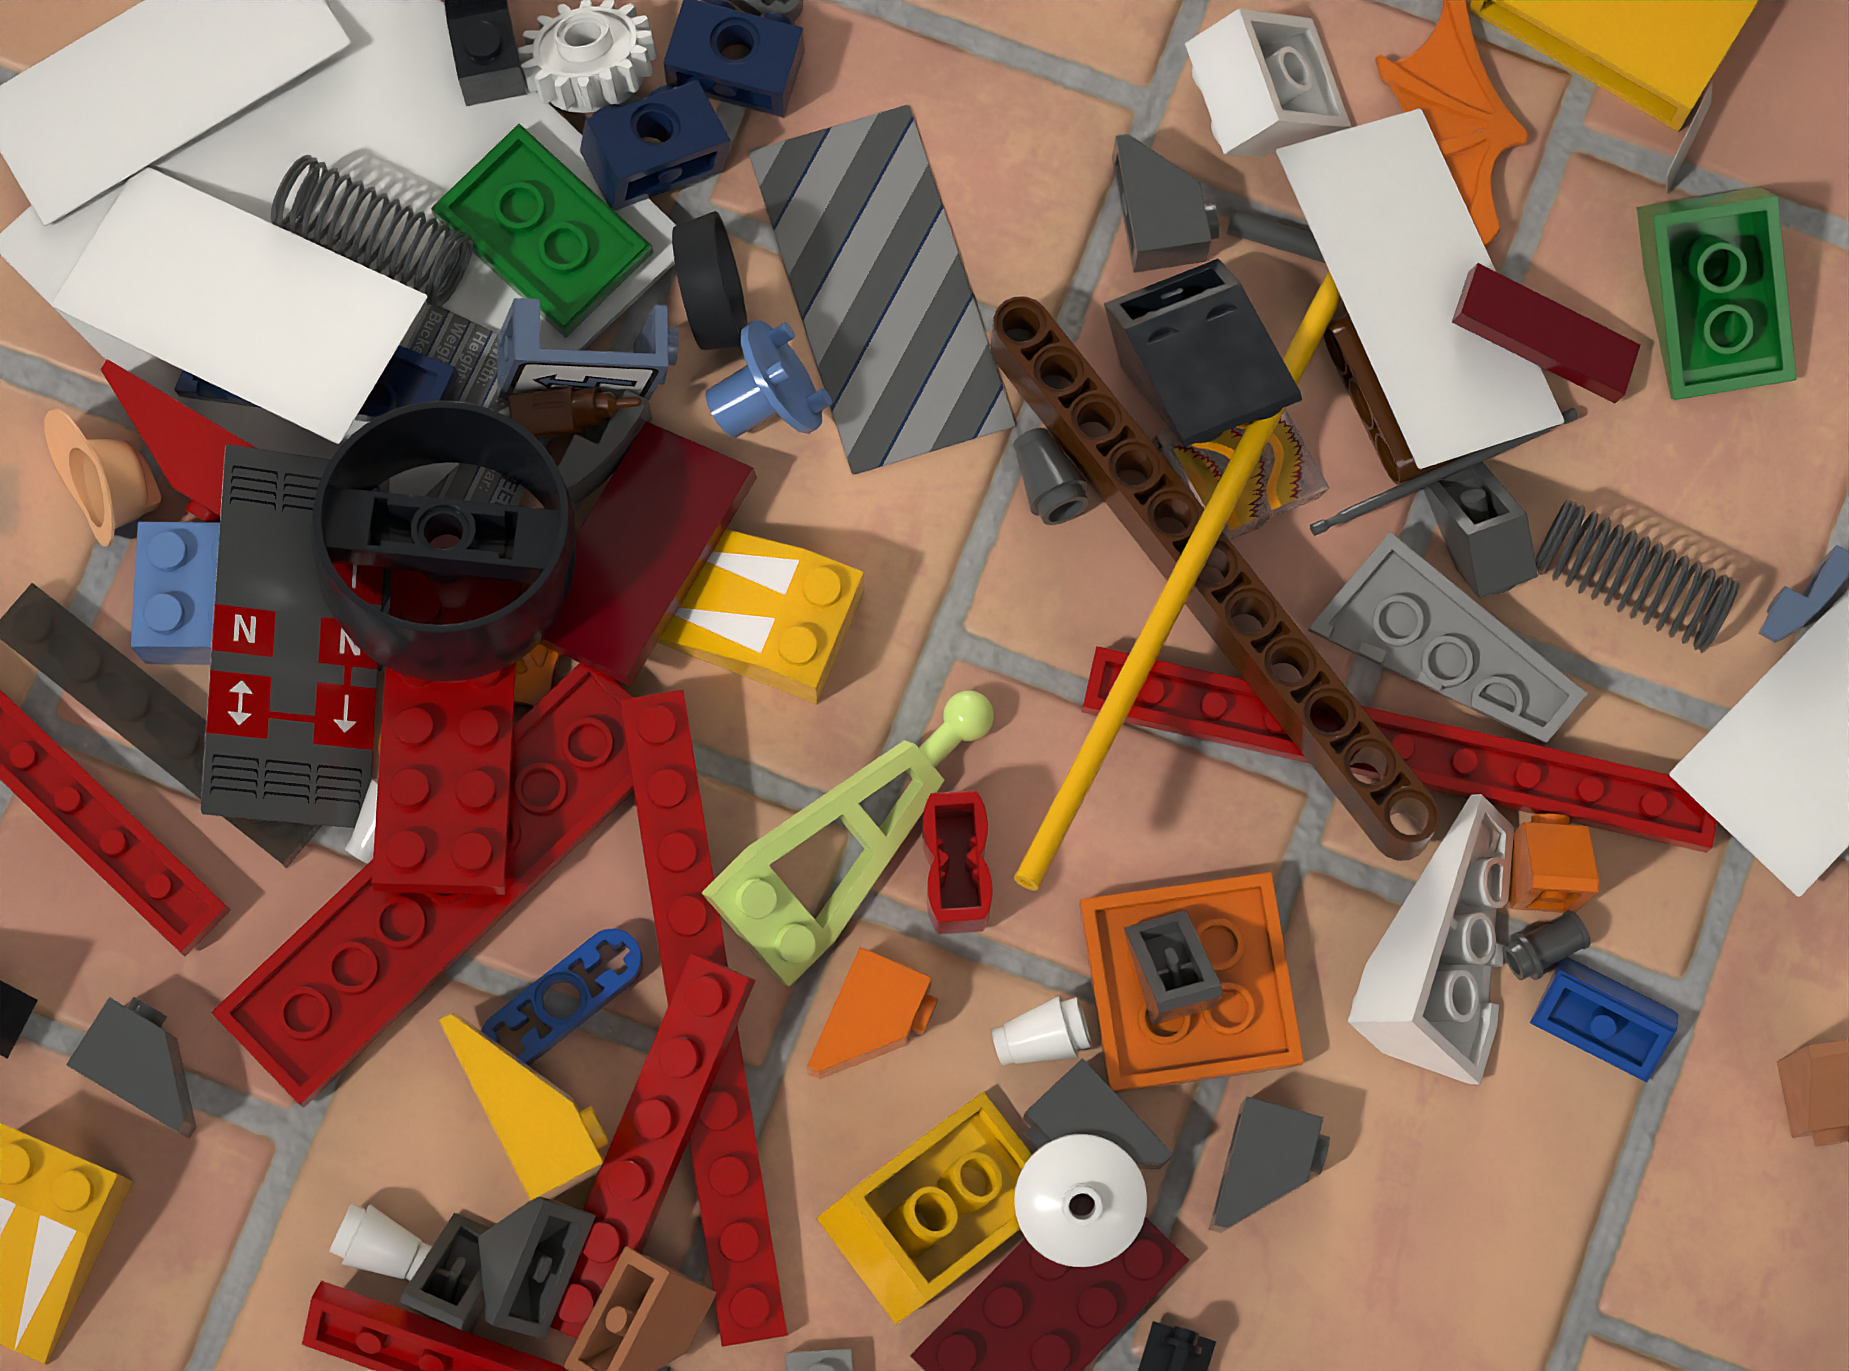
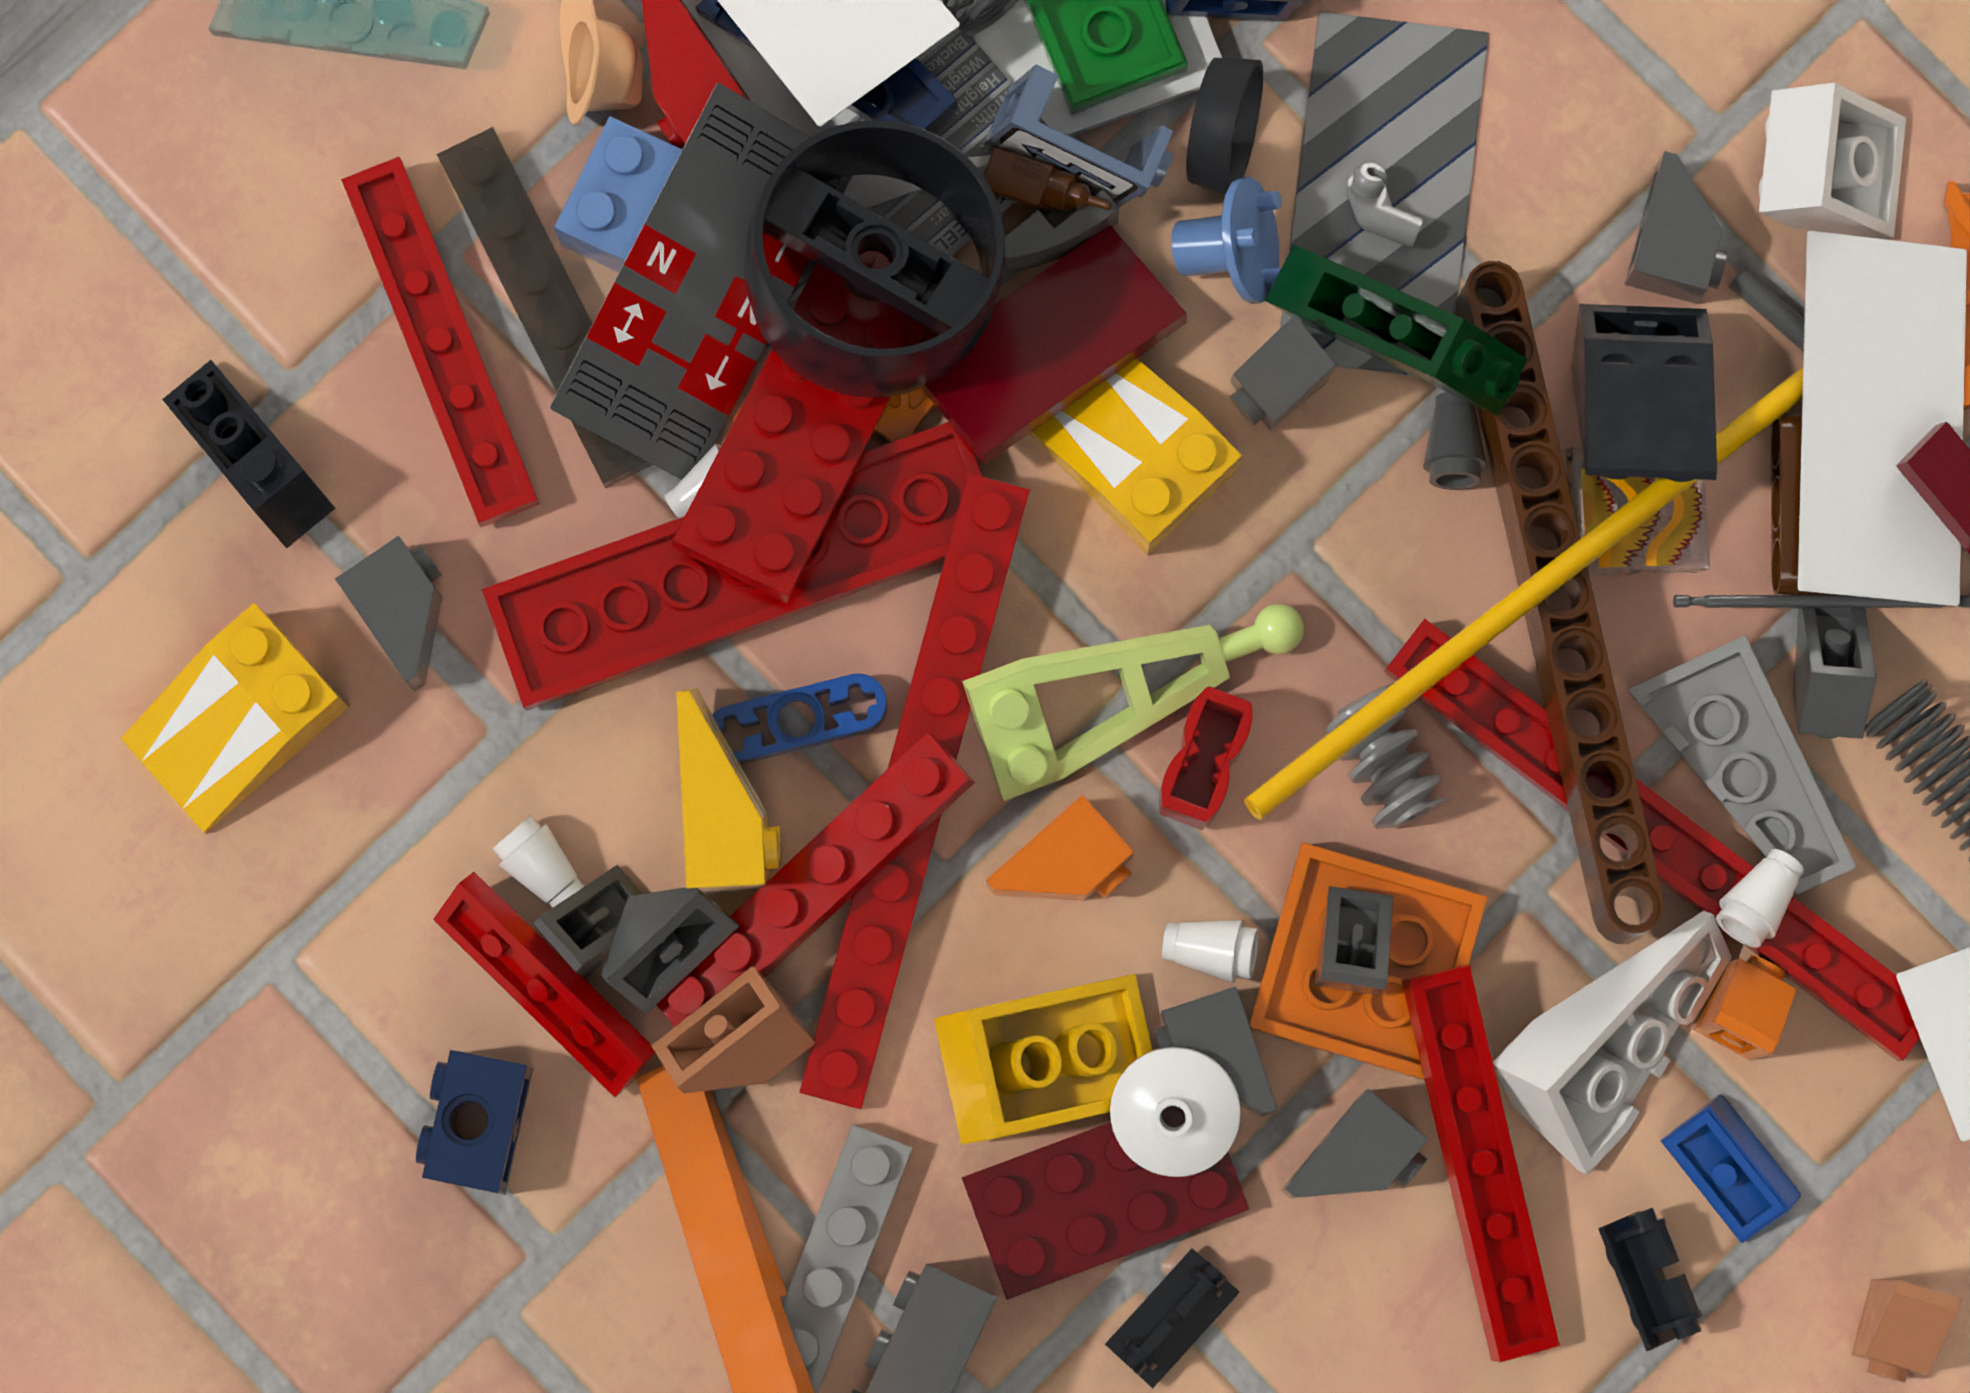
camera: 30 degrees right, 5 degrees up
dark grey pin [1502,910,1591,981] -> none
none -> dark grey slope [1230,316,1336,431]
none -> dark green slope [1265,244,1528,417]
none -> light grey piece [1326,684,1451,829]
none -> light grey arm [1347,163,1423,248]
none -> red plate [1401,965,1560,1363]
none -> black hinge [1598,1207,1703,1352]
none -> white cone [1716,849,1804,948]

